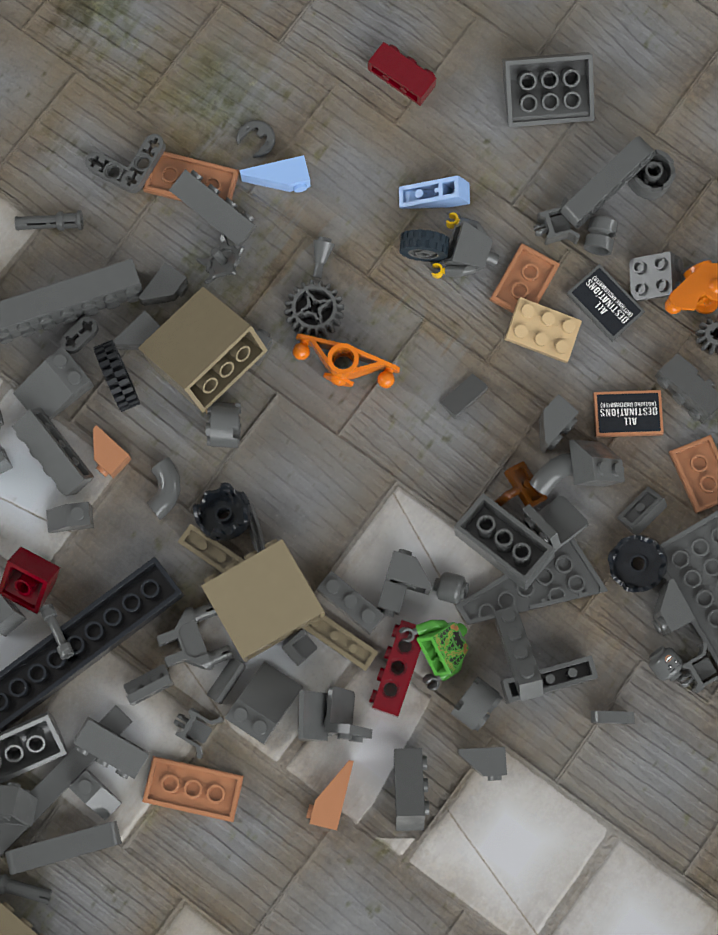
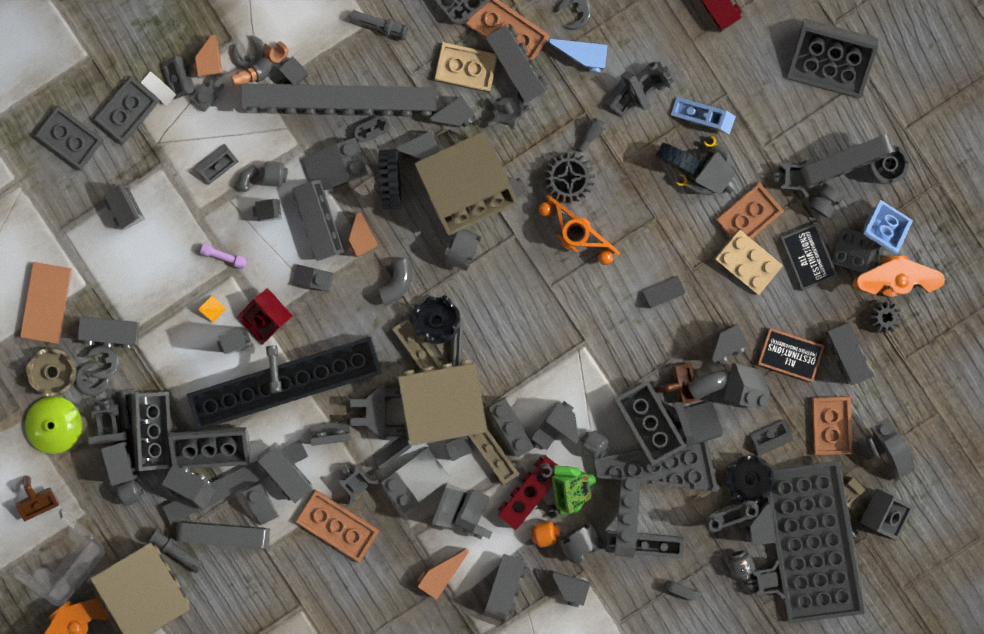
camera: 25 degrees right, 10 degrees up
none -> tan tile [434,42,498,92]
none -> orange head [531,521,560,548]
none -> dark grey slope [604,79,644,117]
none -> dark grey tile [620,61,674,110]
none -> dark grey connector [704,500,759,532]
none -> light blue slope [863,200,913,255]

